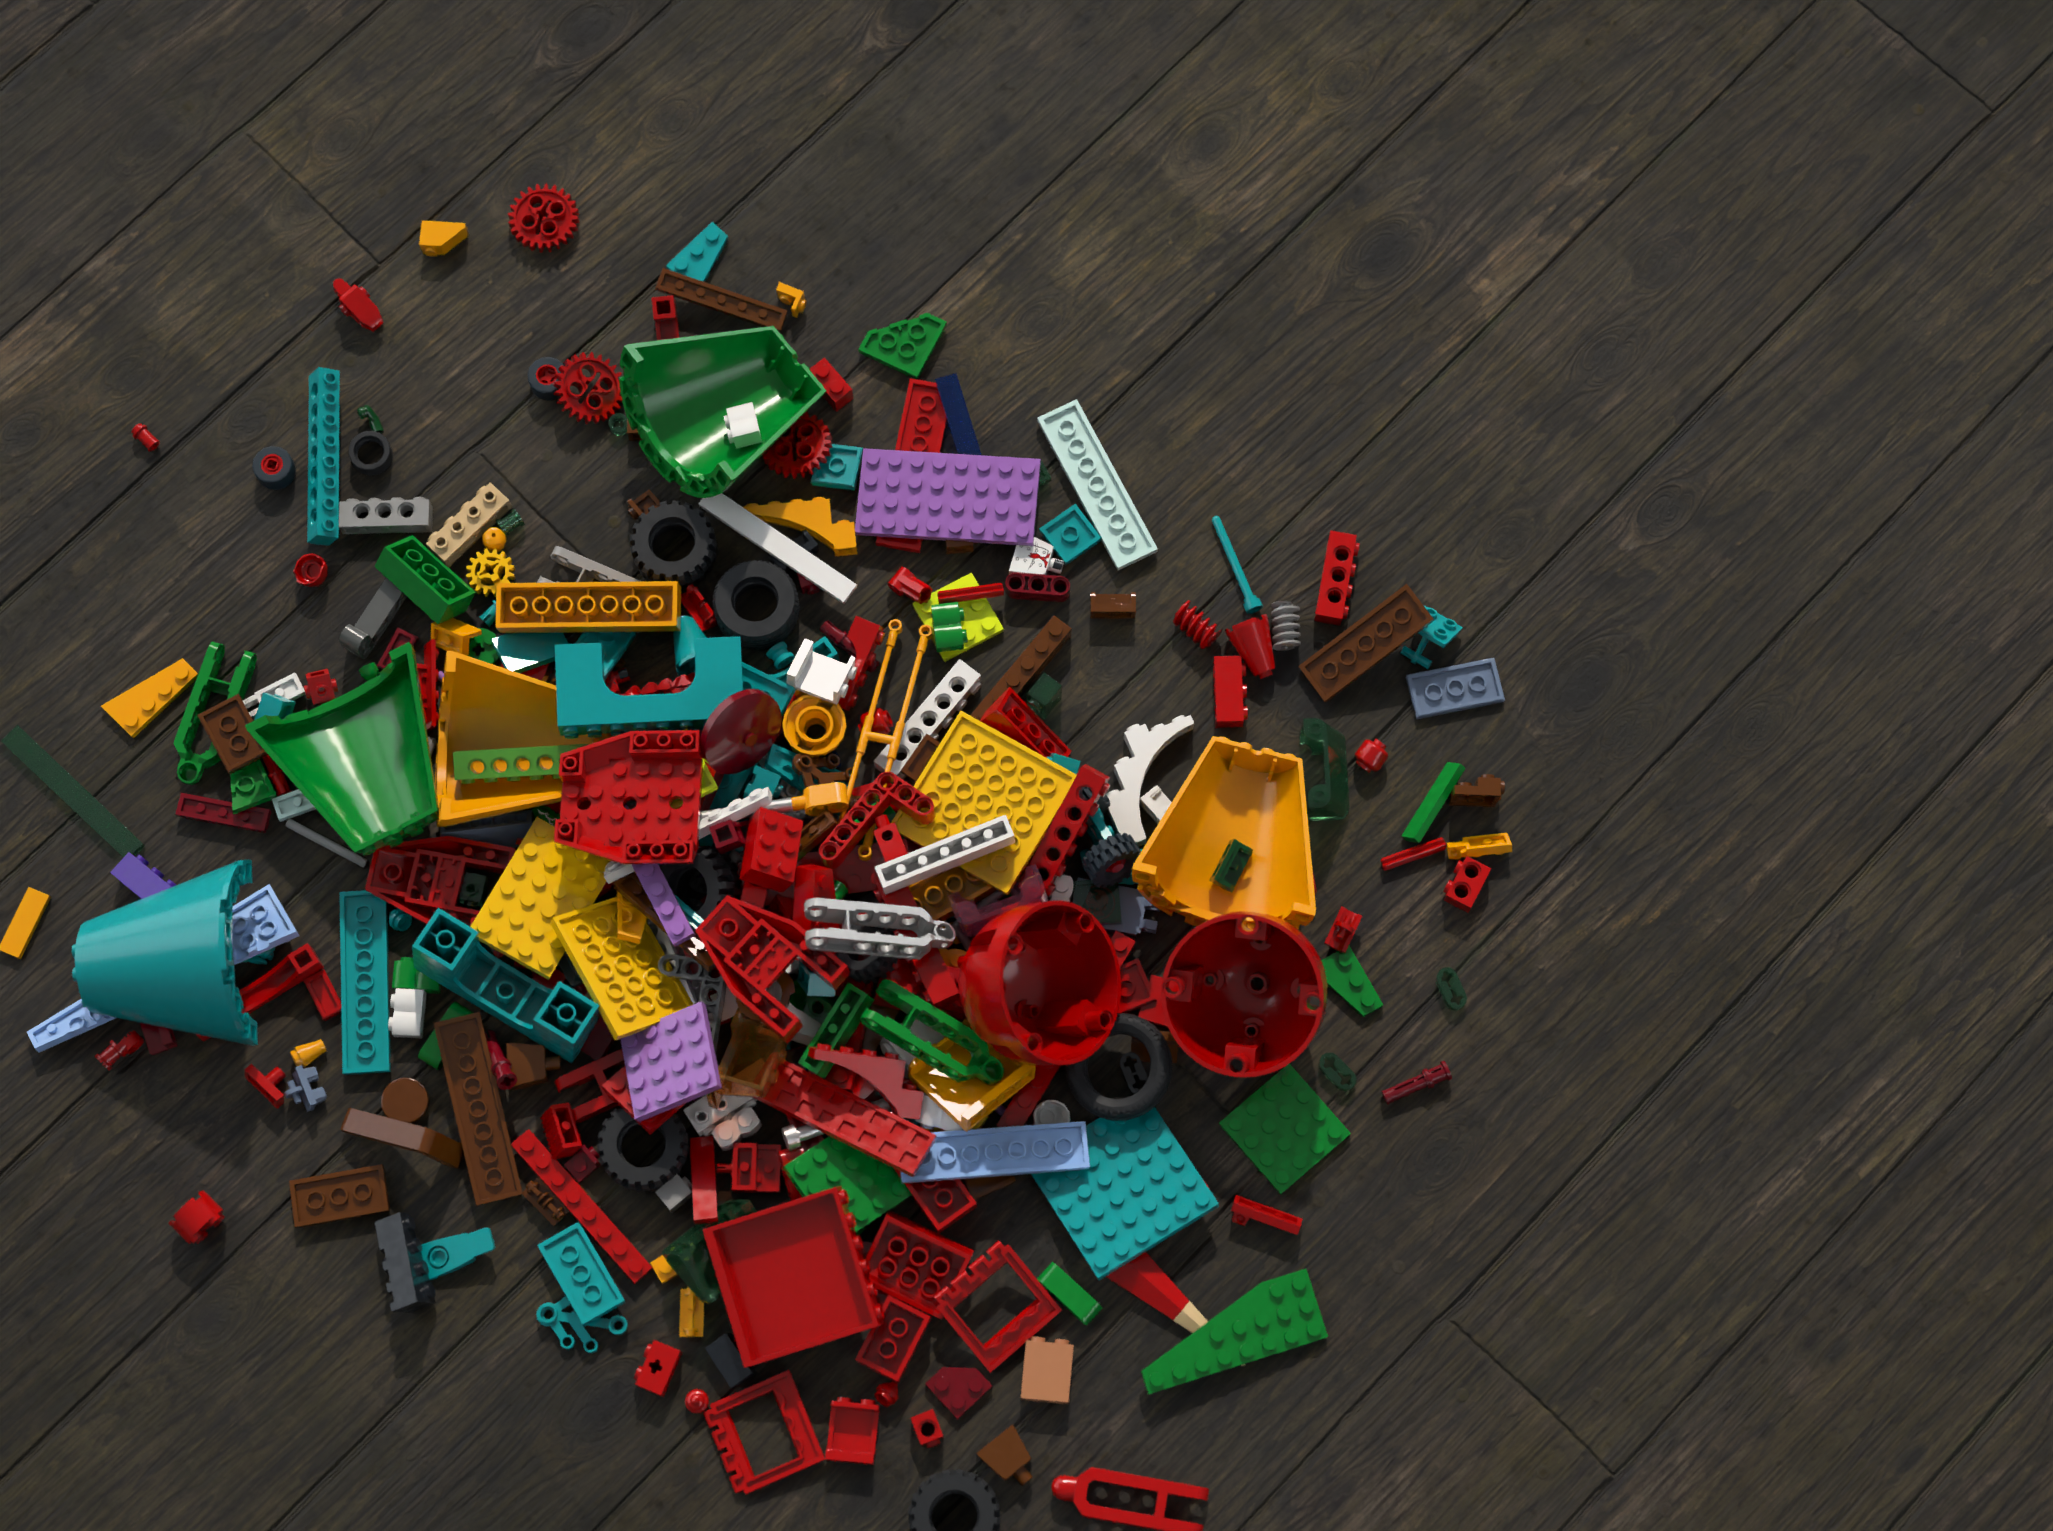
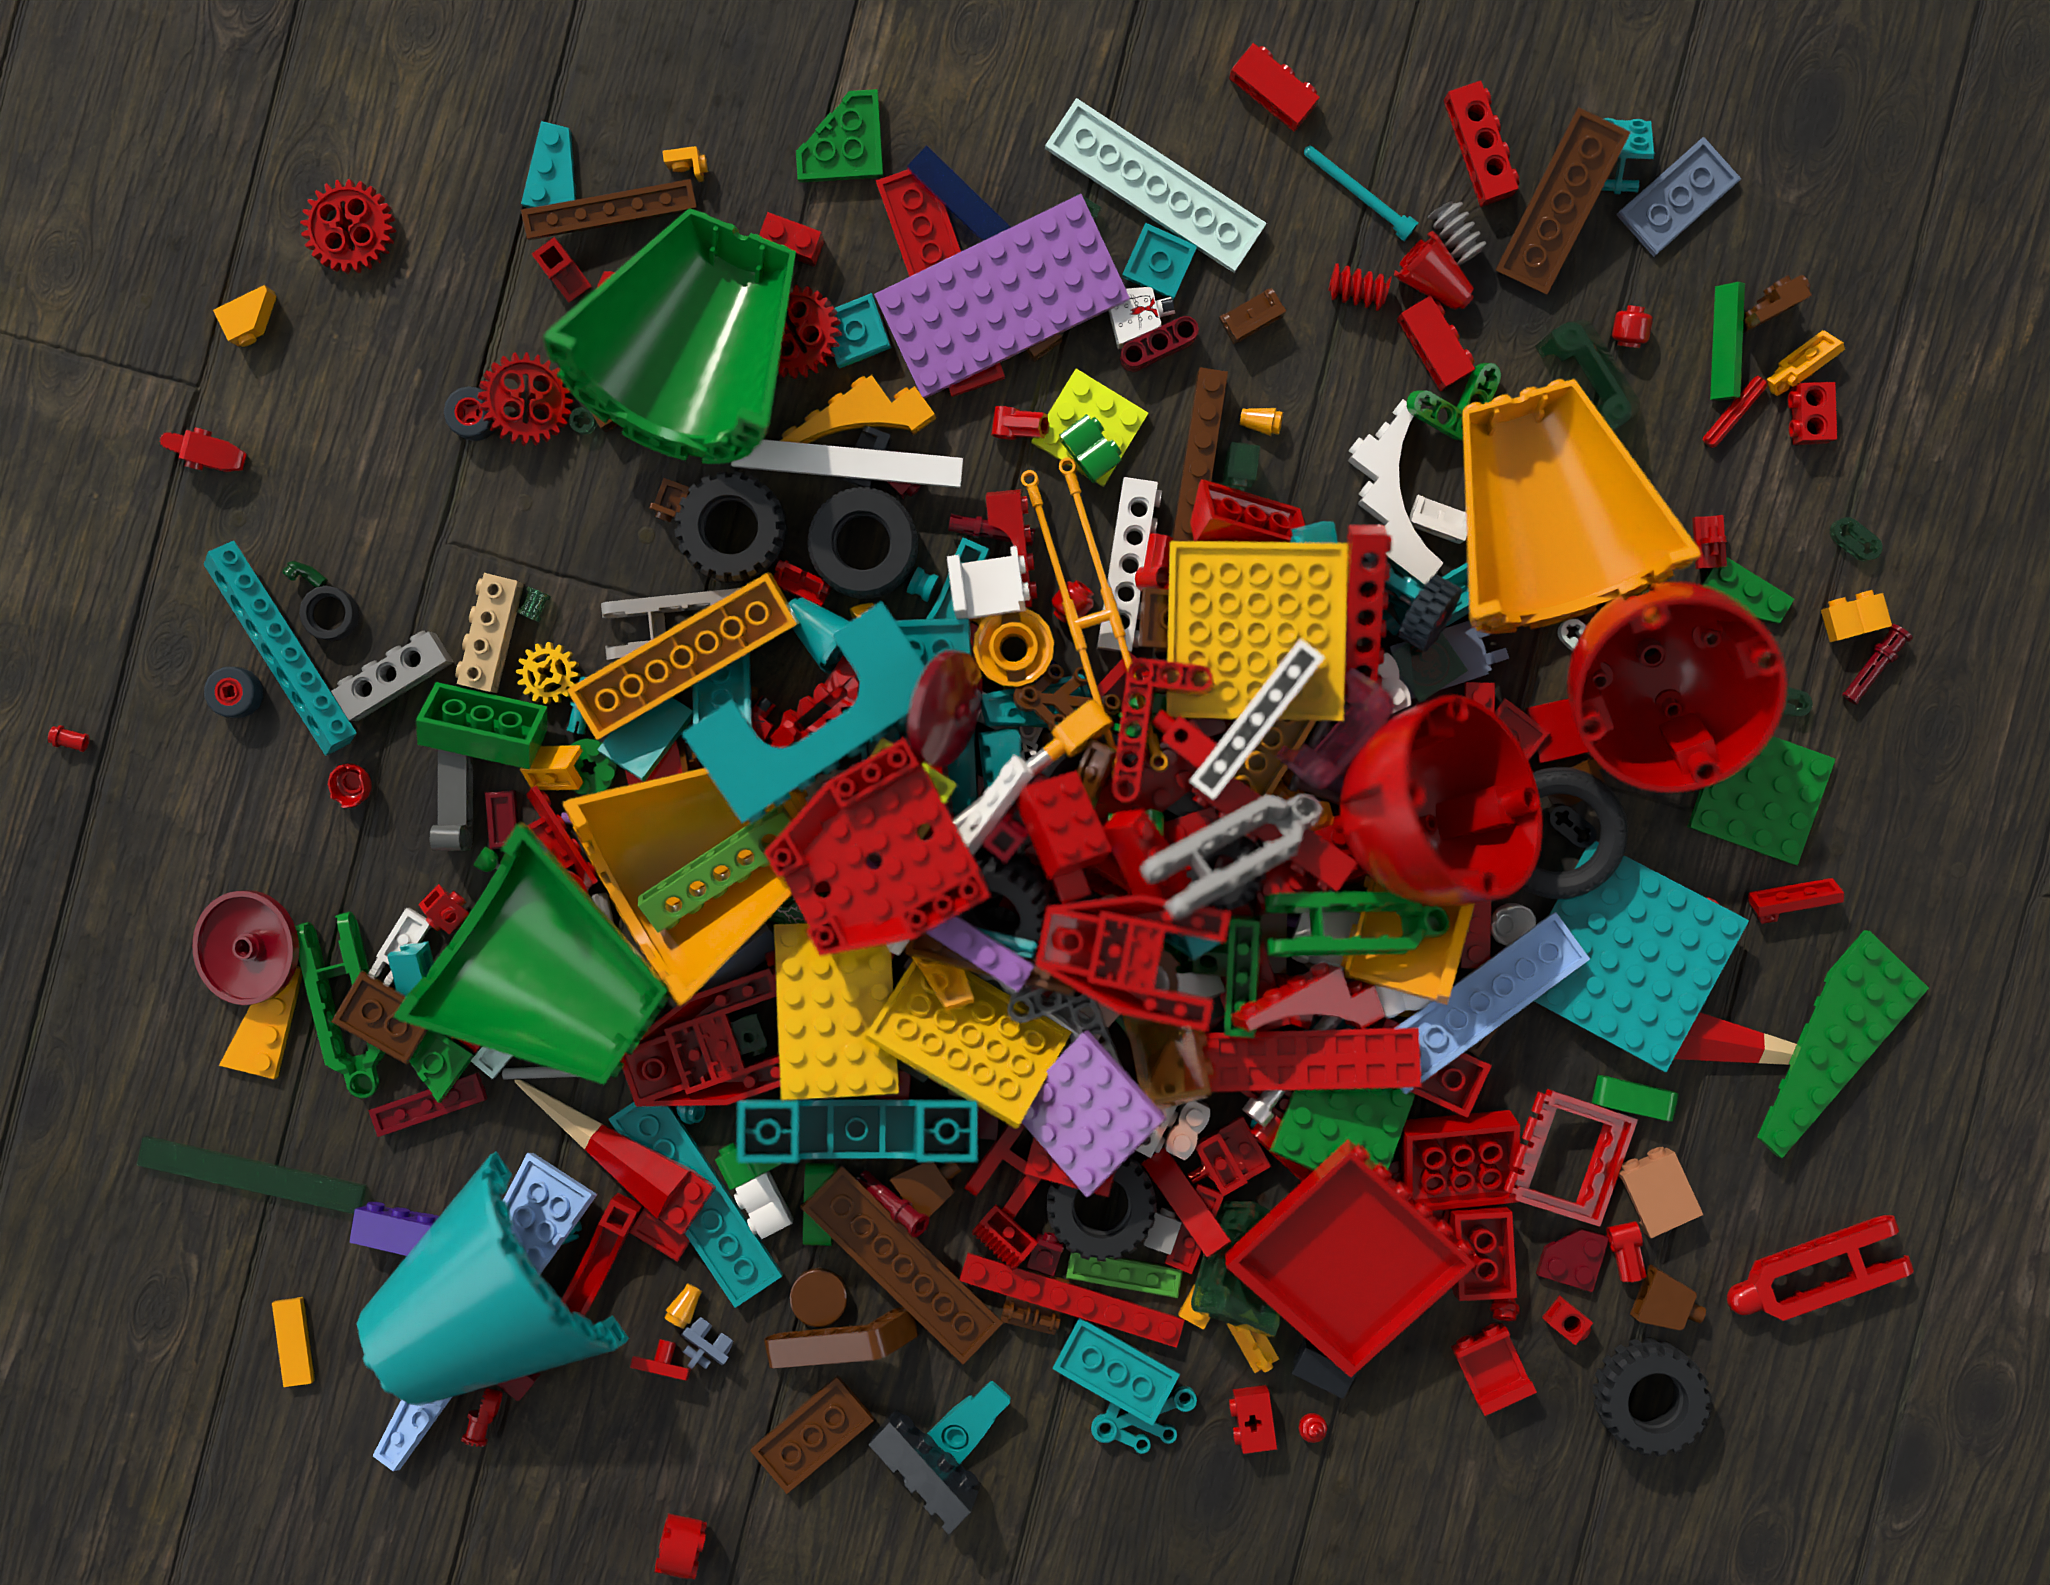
camera: 30 degrees left, 15 degrees up
light orange piece [482,527,507,552] -> none
red hinge [704,1370,825,1494] -> none
white brick [724,402,762,449] -> none
red axle [937,583,1004,604] -> none
dark green hinge [1209,839,1253,893] -> none
none -> dark red dish [192,890,299,1005]
none -> red plate [514,1079,716,1235]
none -> bright green tile [1066,1252,1183,1298]
none -> red piece [1135,534,1173,592]
none -> red plate [1165,1183,1224,1274]
none -> red brick [1229,43,1320,132]
none -> light orange cone [1240,408,1283,436]
none -> green beam [1406,363,1501,441]
none -> red piece [1606,1221,1646,1282]
none -> light orange brick [1821,590,1892,642]

